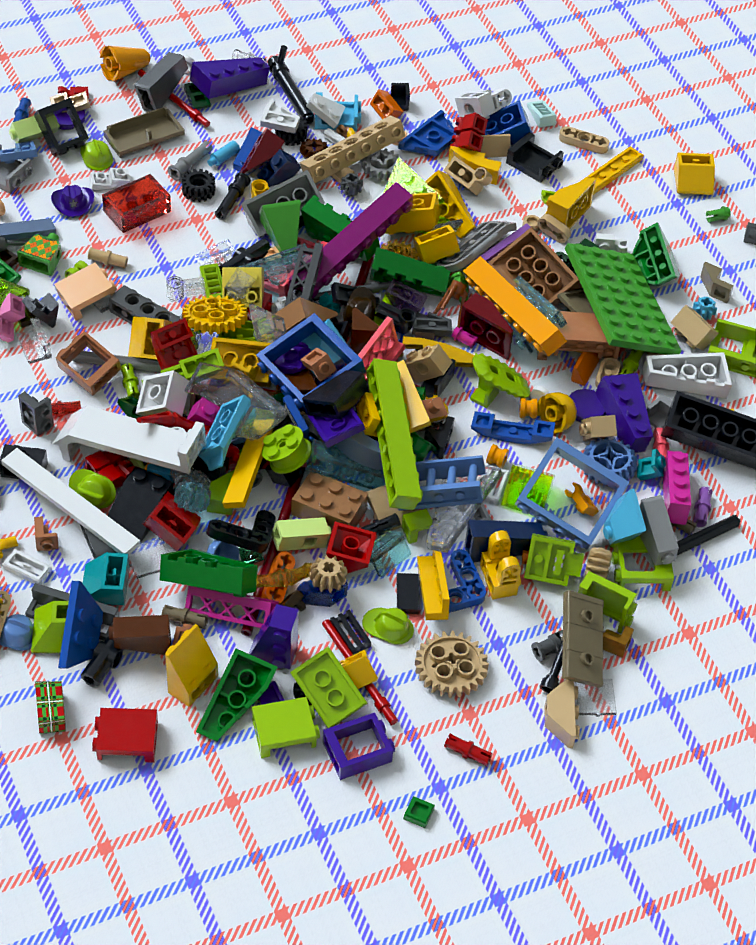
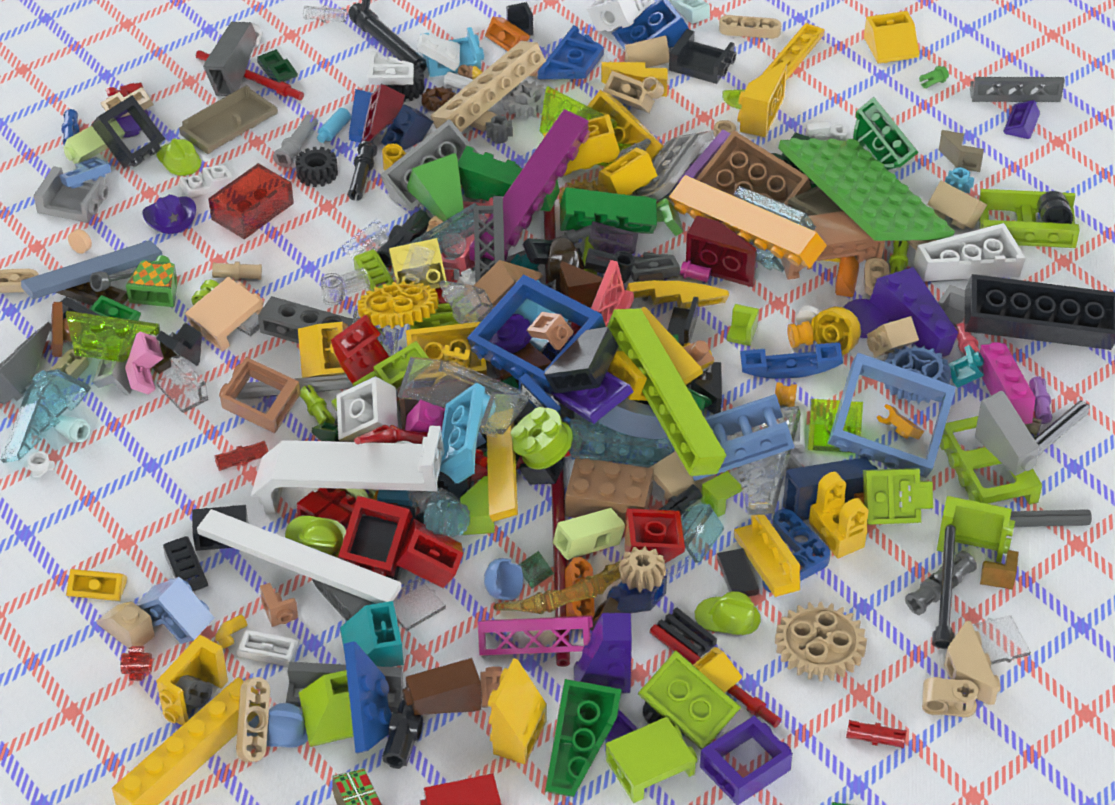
camera: 10 degrees left, 5 degrees down
dark grey bracket [18,391,54,436] -> none
light orange cone [100,46,150,81] -> none
green wedge [159,549,258,597] -> none
dark tan pin [161,605,209,629] -> none
dark purple wedge [190,57,270,99] -> none
black beam [206,510,276,553] -> none
tan brick [405,344,452,383] -> none
dark orange plant [433,280,468,327] -> none
red legs [449,112,488,152] -> none
lime piece [472,353,531,398] -> none
tan beam [537,214,571,243] -> none
dark tan container [561,590,604,688] -> none
tan gear [585,547,612,579] -> none
medium azure slope [603,489,647,545] -> none
none -> red window [338,496,412,577]
none -> tan piece [922,677,979,717]
none -> dark grey axle [1010,509,1092,527]

